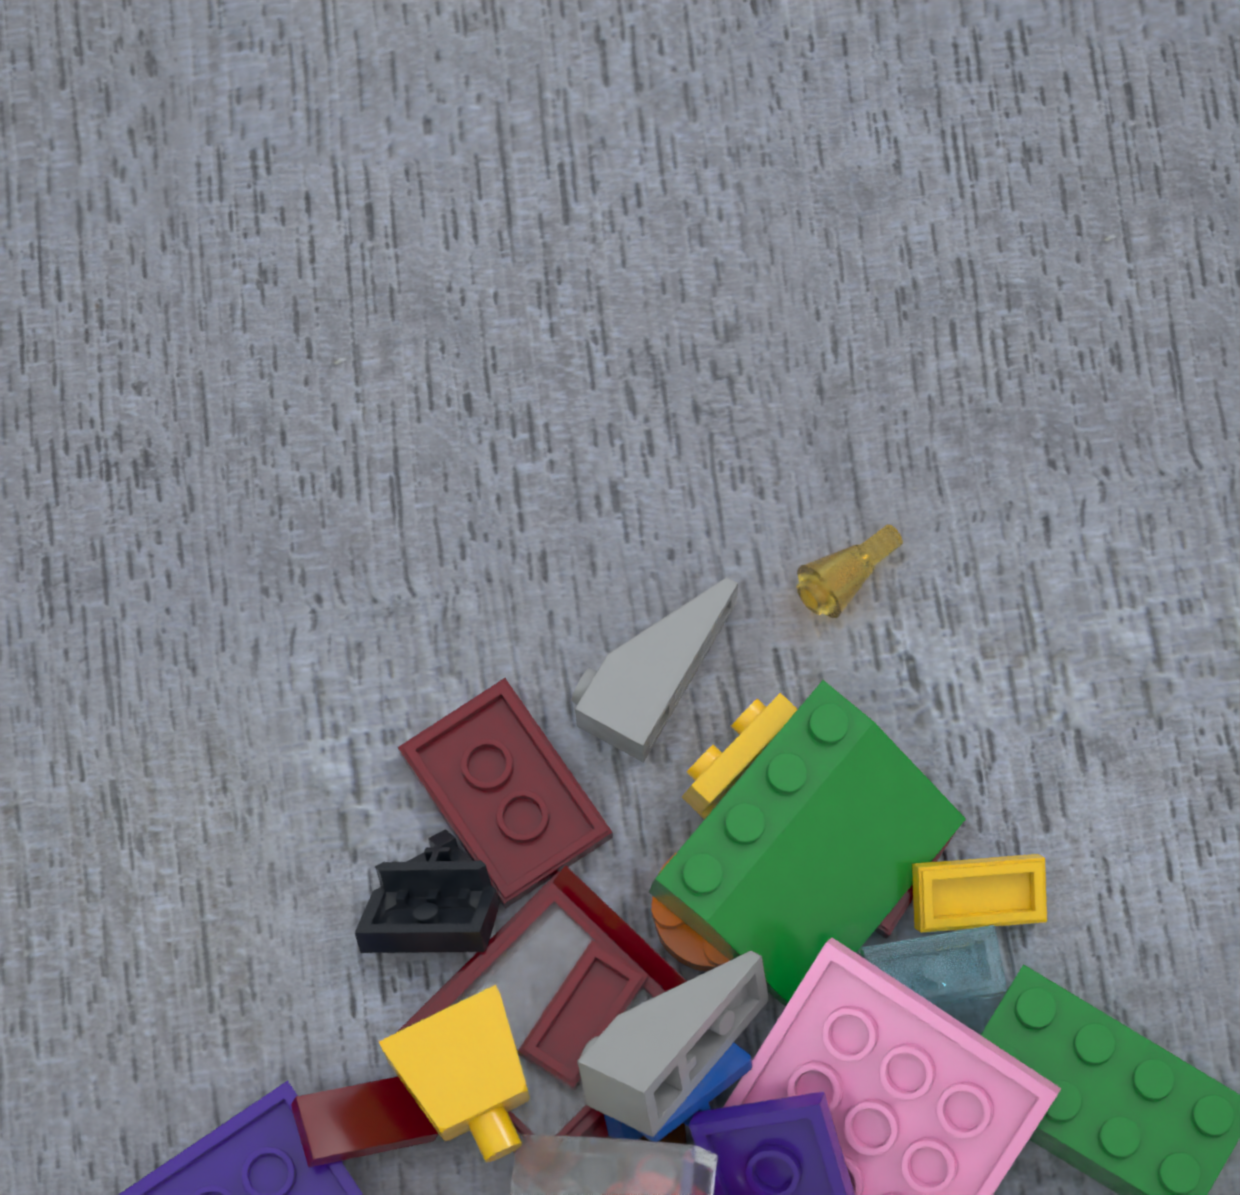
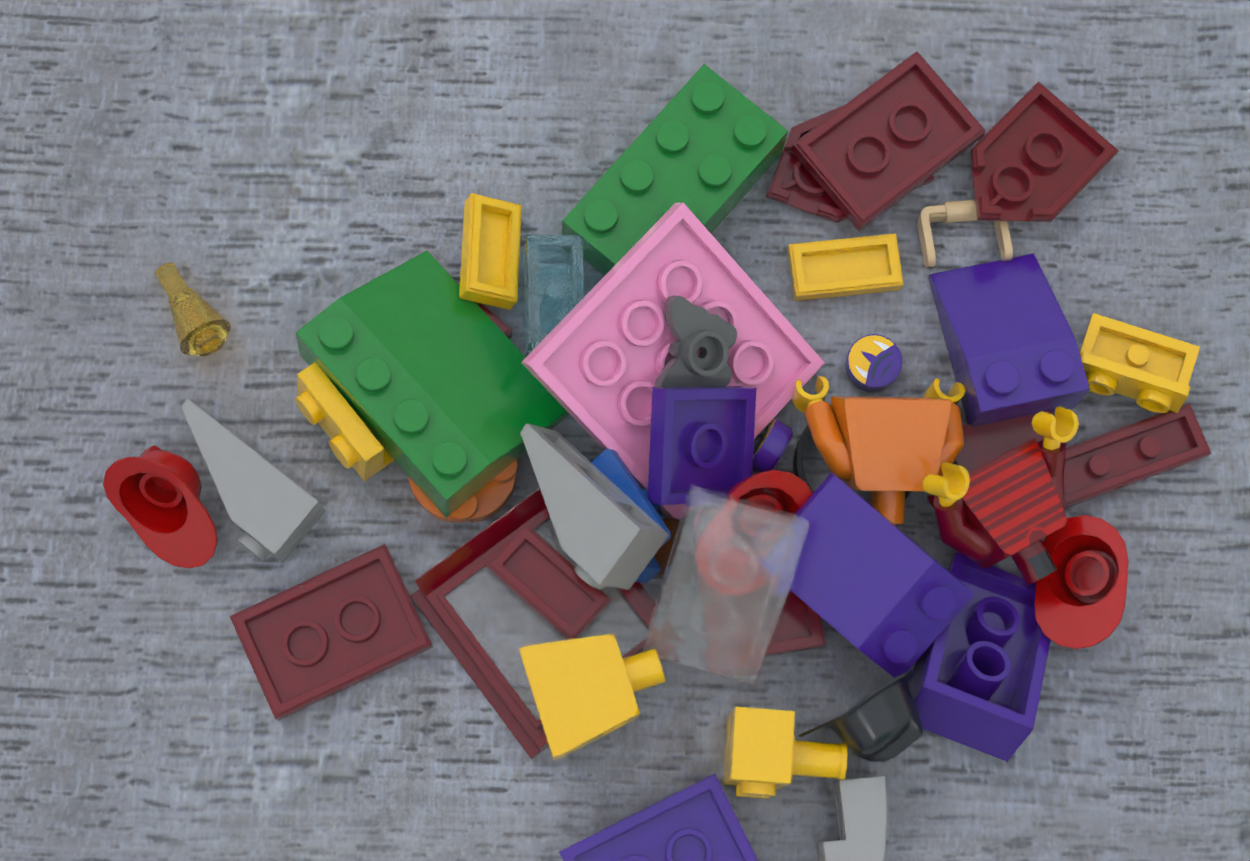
camera: 90 degrees left, 5 degrees up
dark red tile [291,1076,439,1168] -> none
black slope [355,829,500,953] -> none
none -> red piece [103,445,218,569]
none -> dark grey animal [654,295,737,387]

